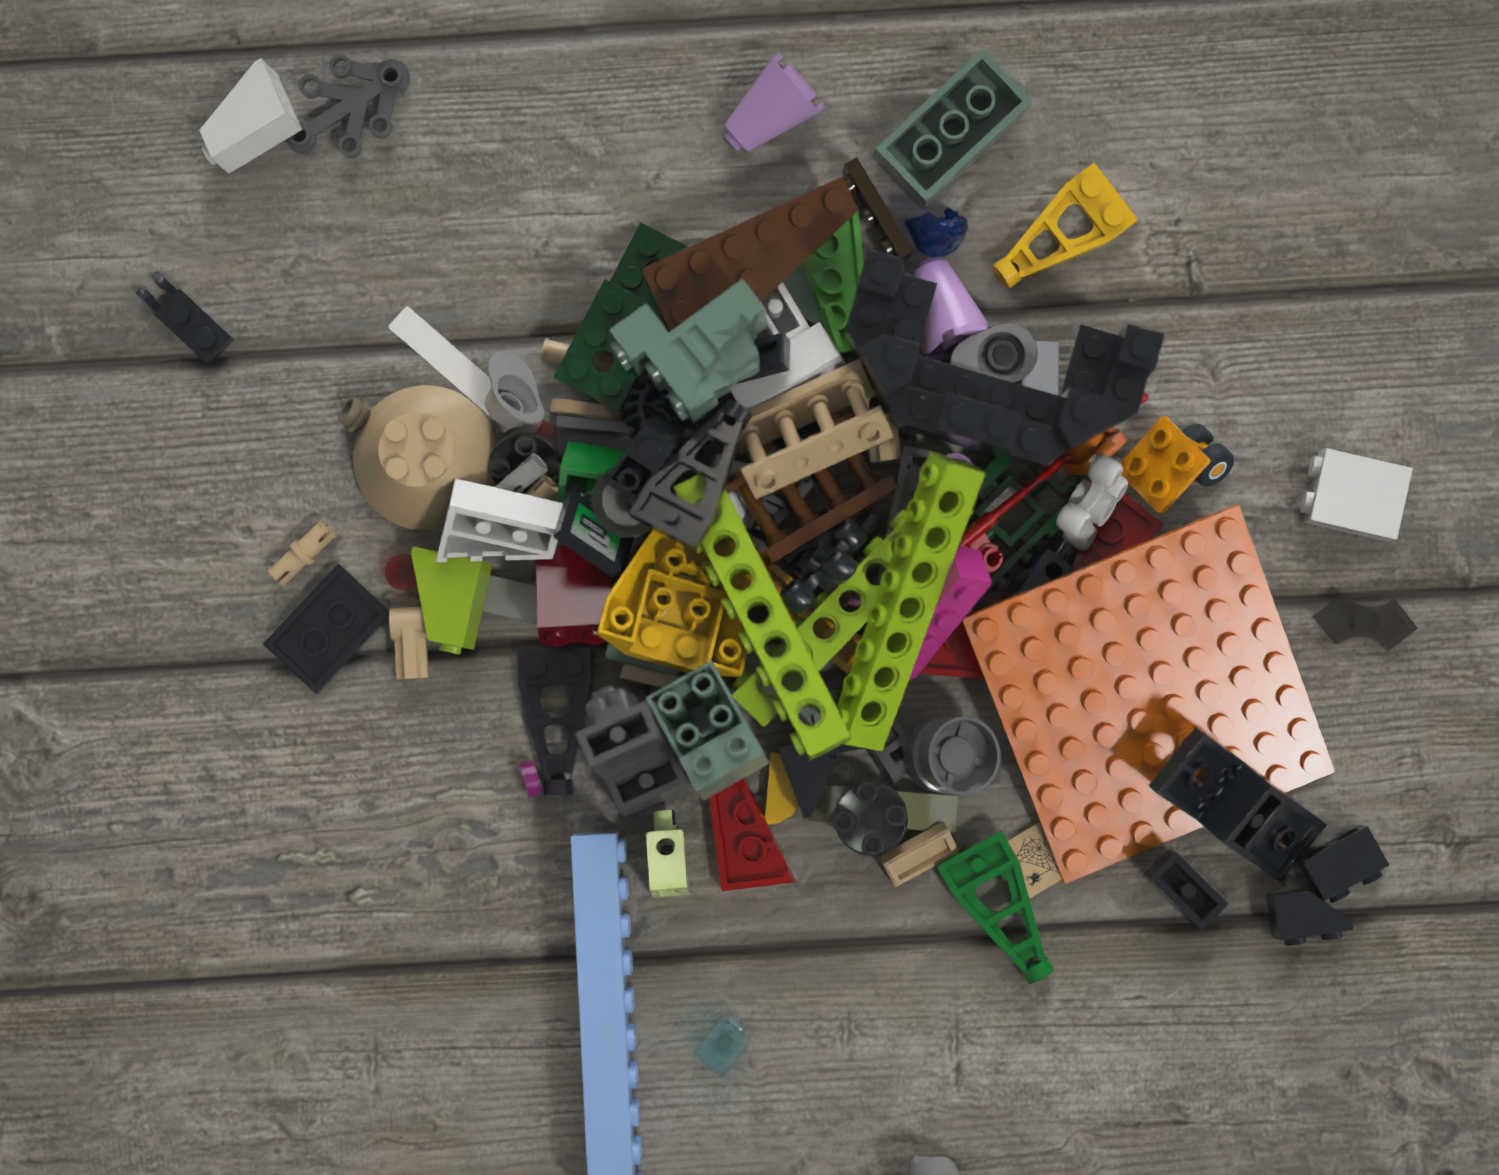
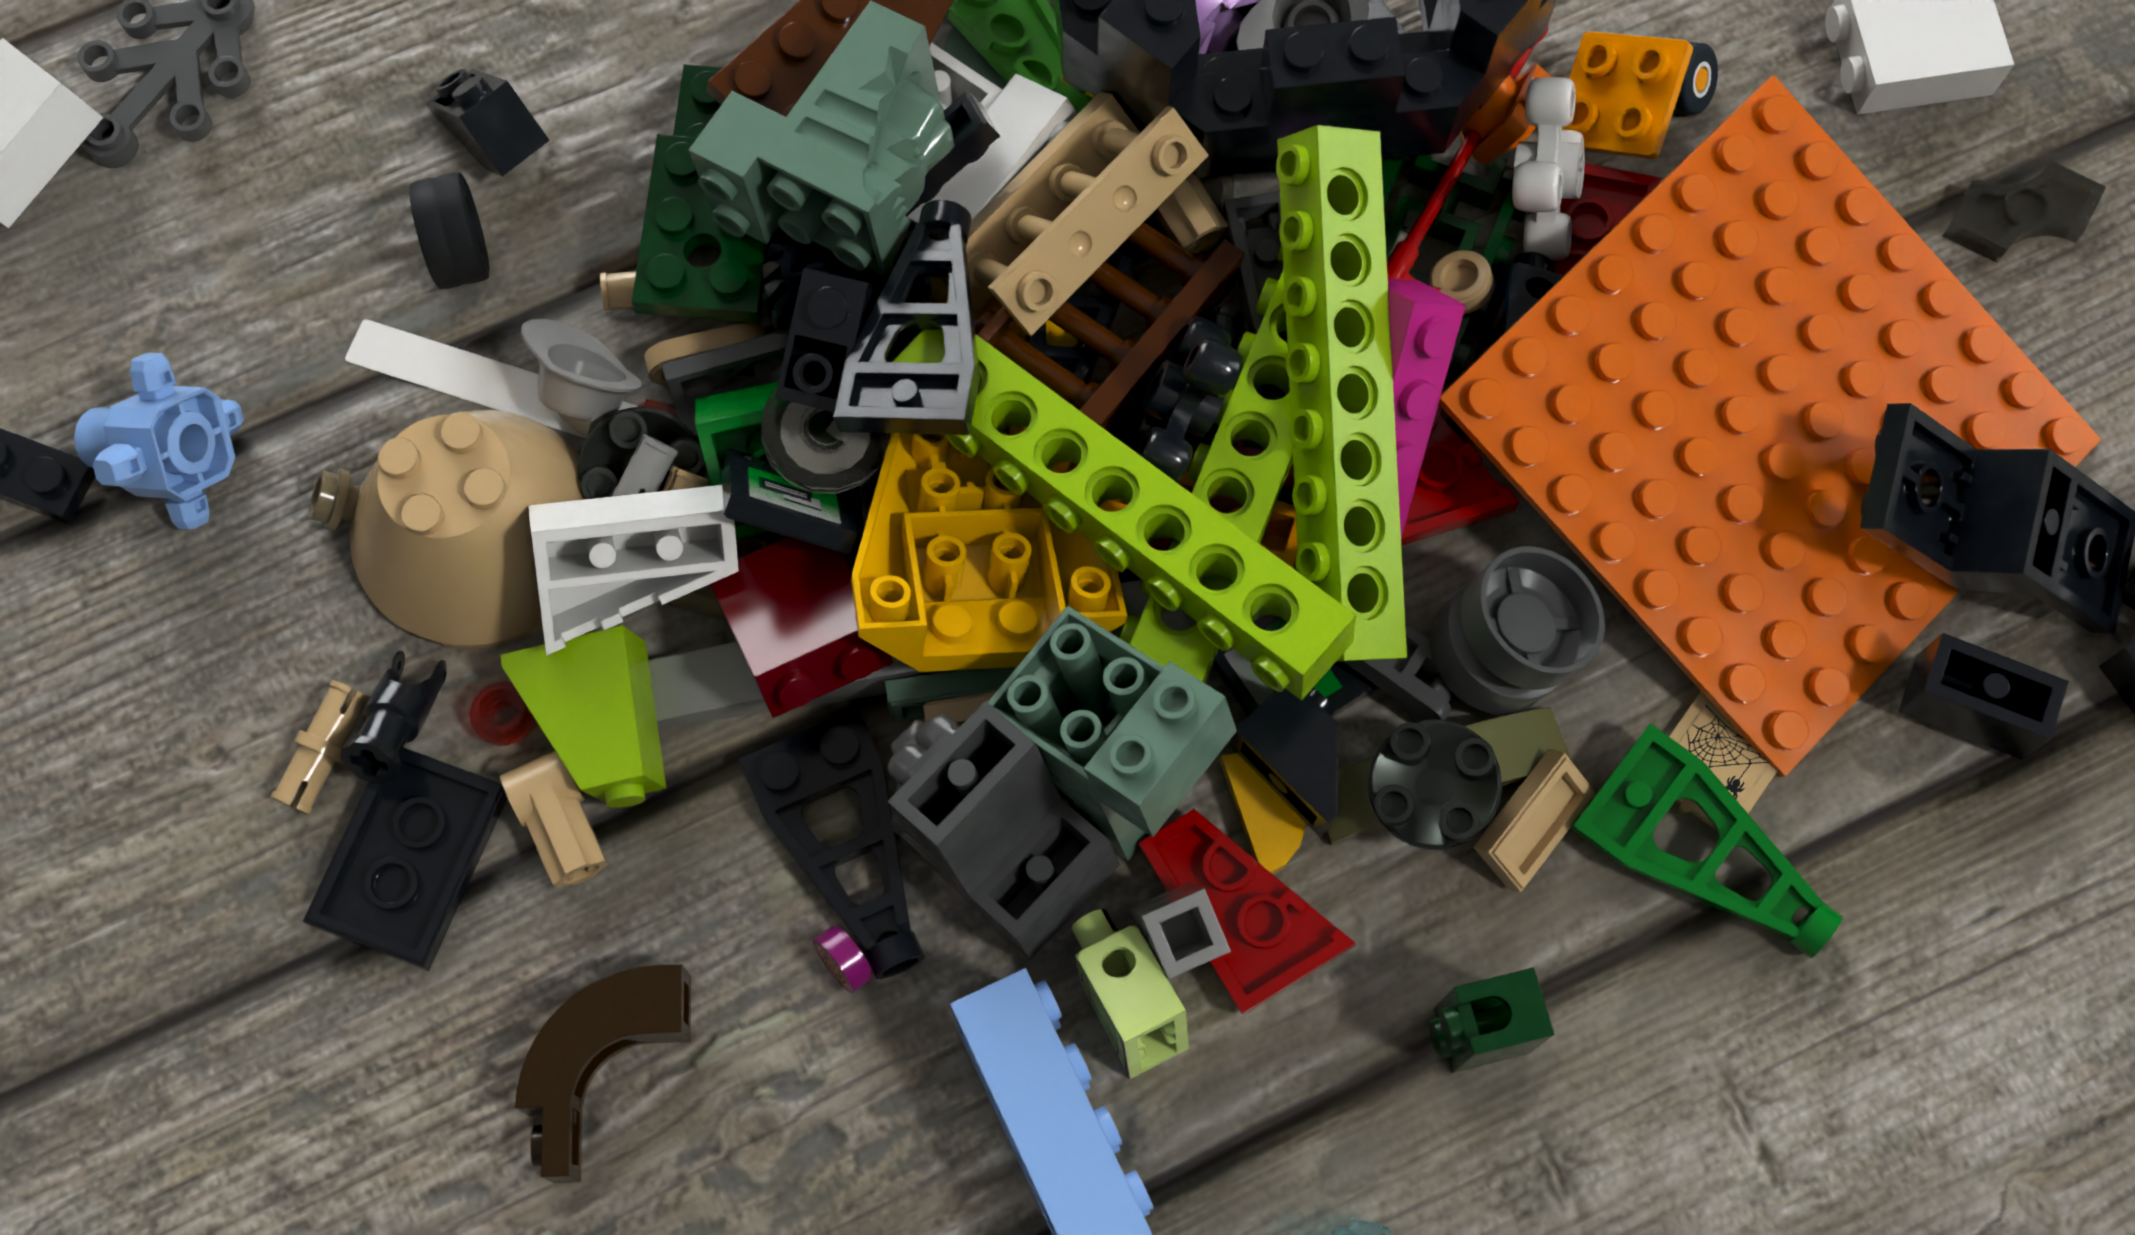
camera: 20 degrees left, 15 degrees down
none -> light blue piece [74,353,244,530]
none -> black piece [340,651,447,784]
none -> black tyre [410,172,490,289]
none -> black slope [426,69,550,177]
none -> dark brown arch [515,964,691,1183]
none -> light grey brick [1129,882,1231,979]
none -> dark green brick [1428,967,1555,1073]
none -> tan tile [1429,250,1495,315]

